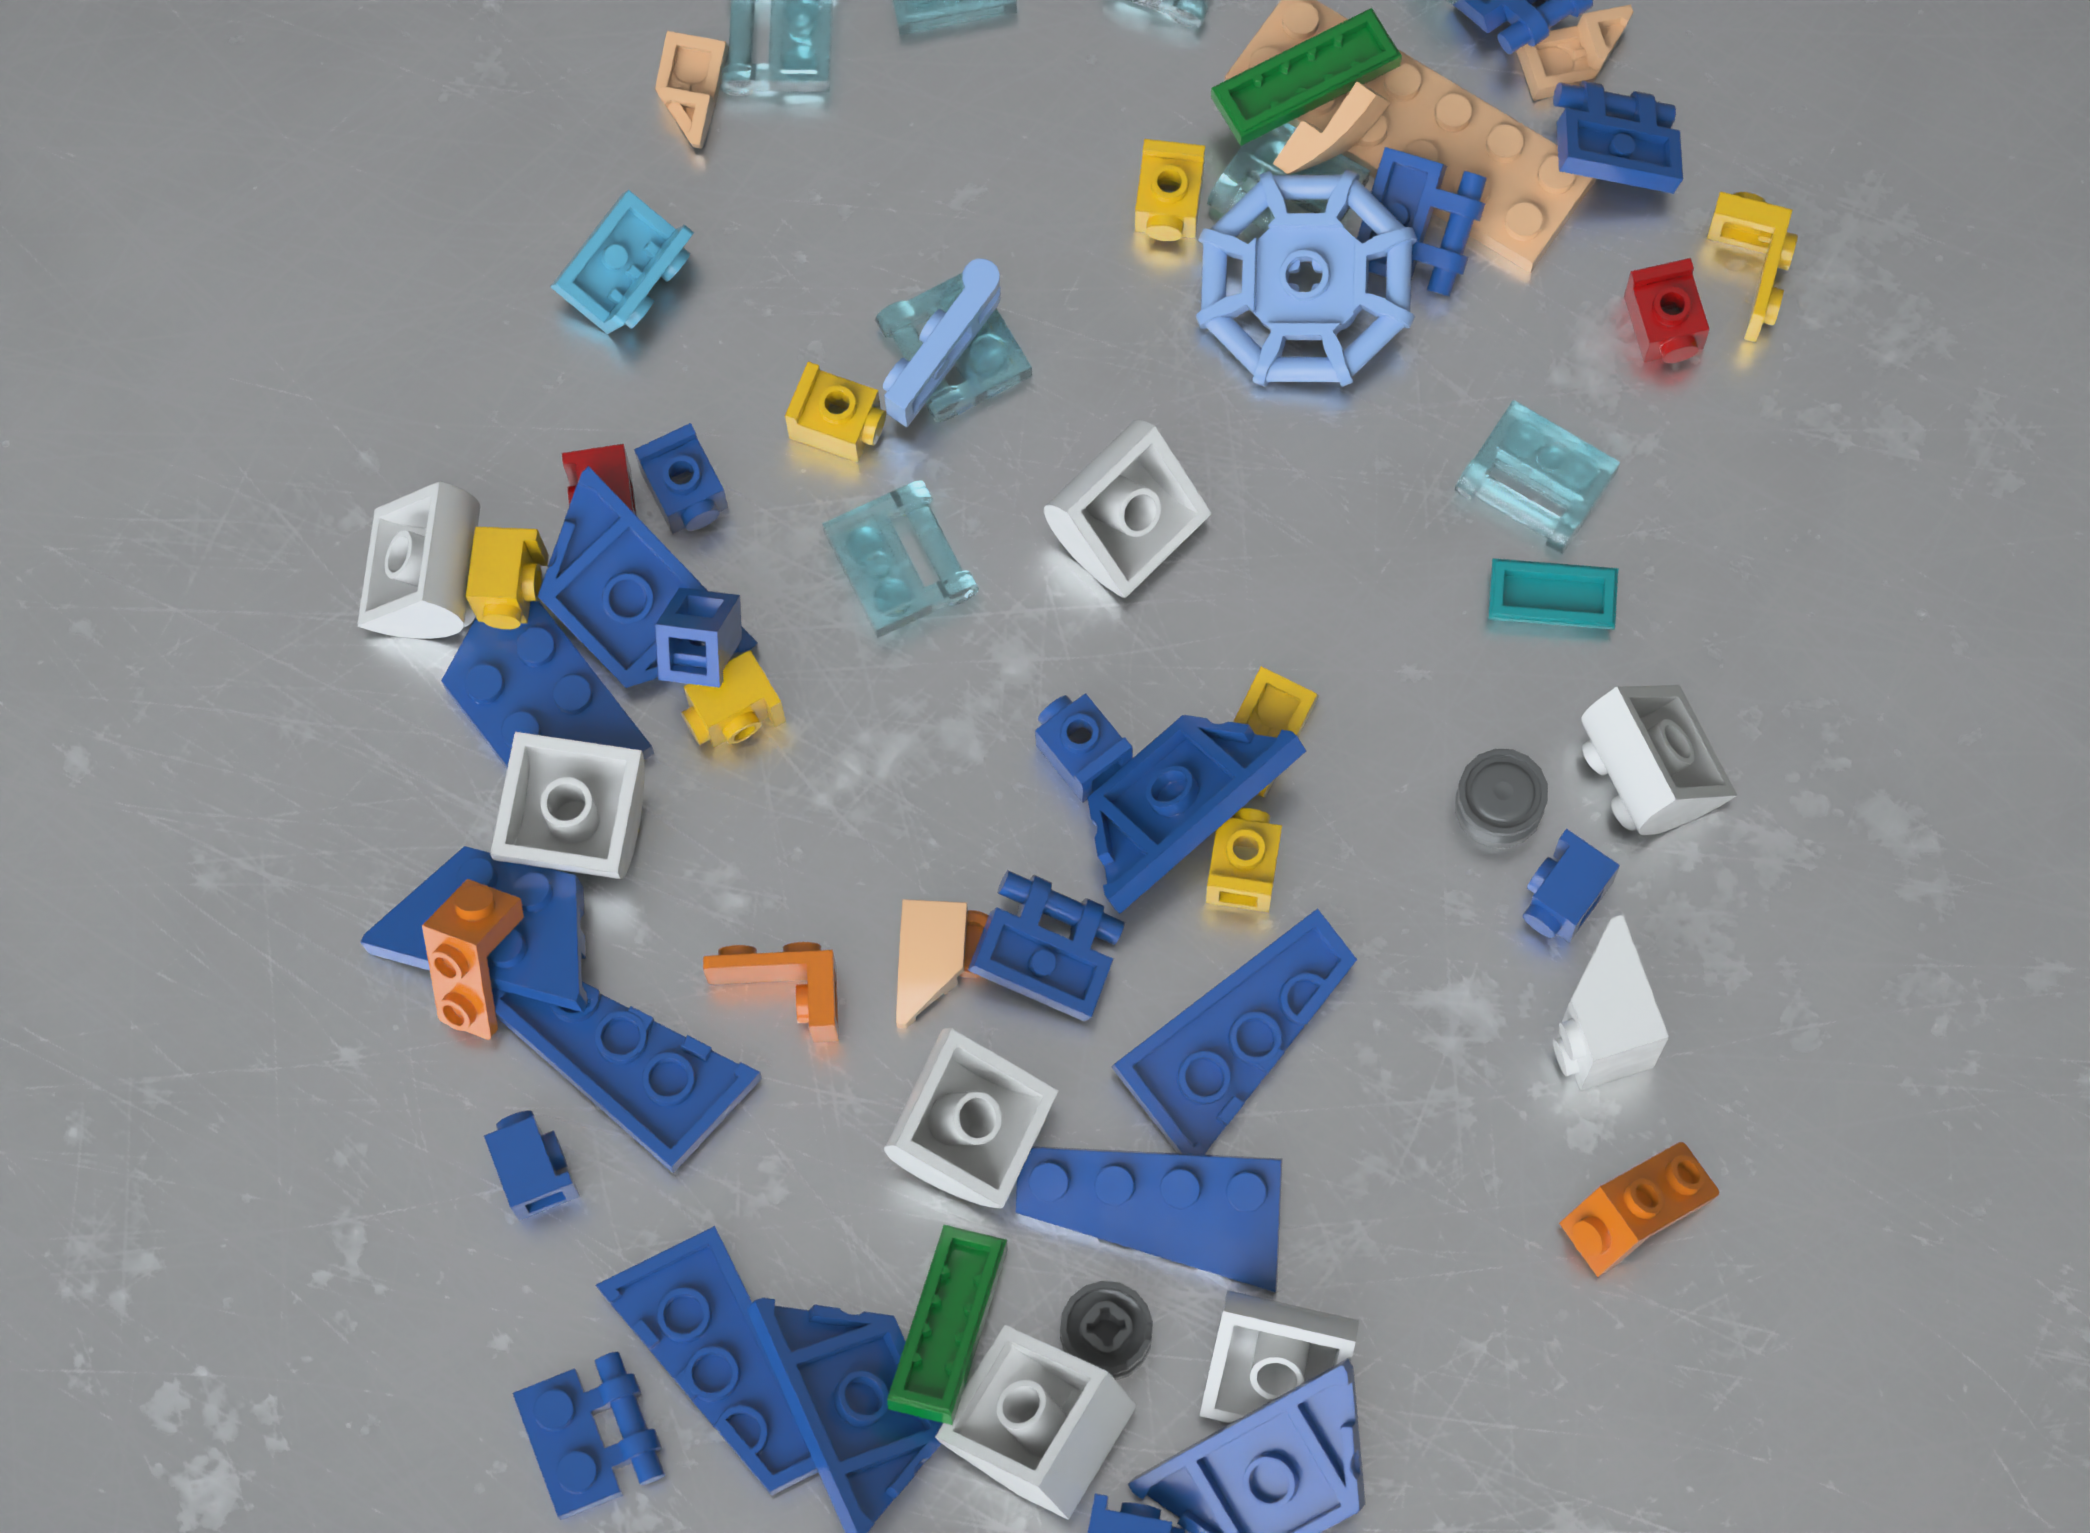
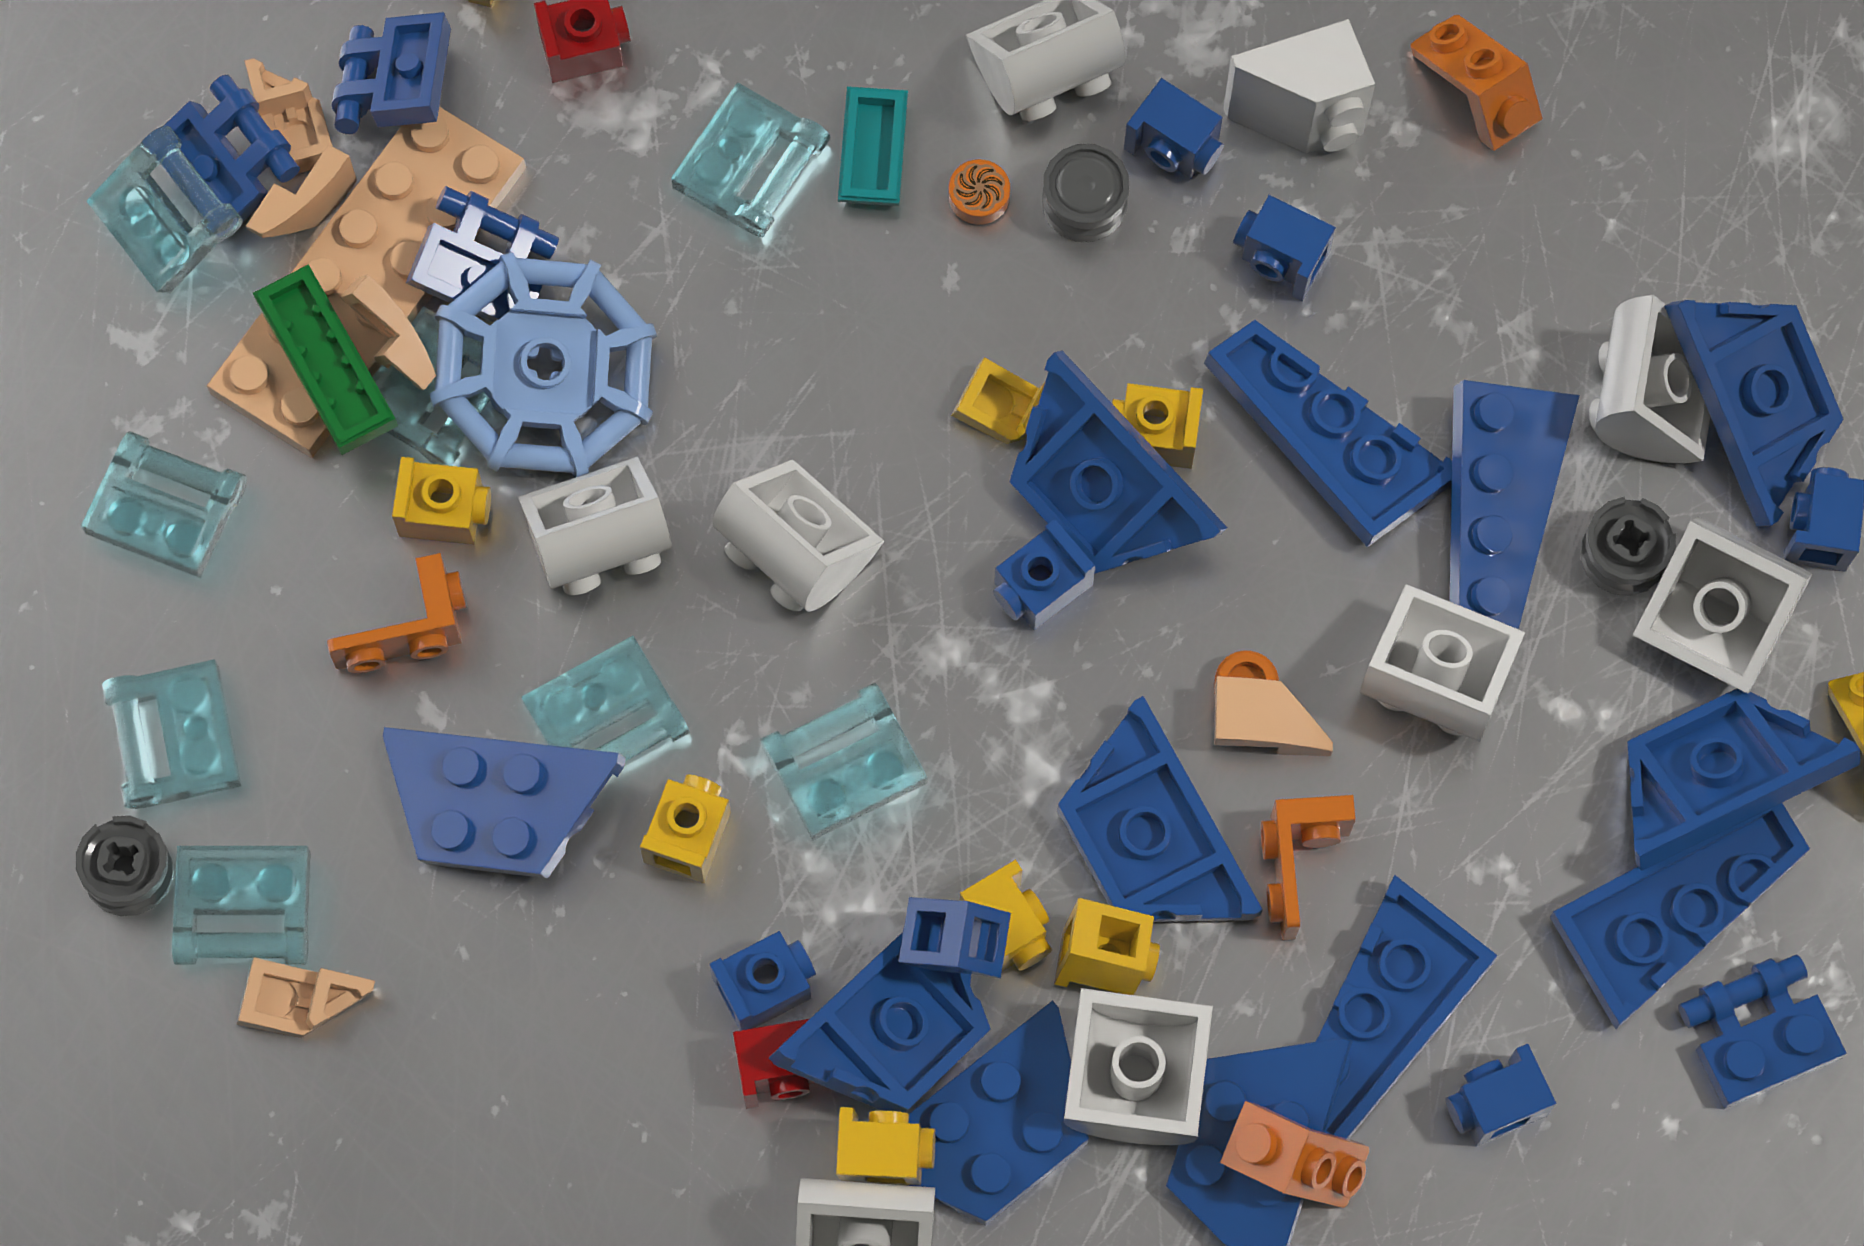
camera: 95 degrees left, 0 degrees up
medium azure bracket [550,190,694,334] -> none
light blue plate [883,259,1001,427] -> none
green plate [887,1225,1008,1425] -> none
blue plate [968,870,1125,1022] -> none
none -> light nougat slope [246,145,357,238]
none -> orange bracket [327,553,467,673]
none -> blue wing [383,727,626,878]
none -> white brick [518,457,672,595]
none -> tile [948,159,1010,225]
none -> yellow brick [1054,898,1160,995]
none -> blue wing [1057,696,1263,922]
none -> blue brick [1233,195,1336,302]

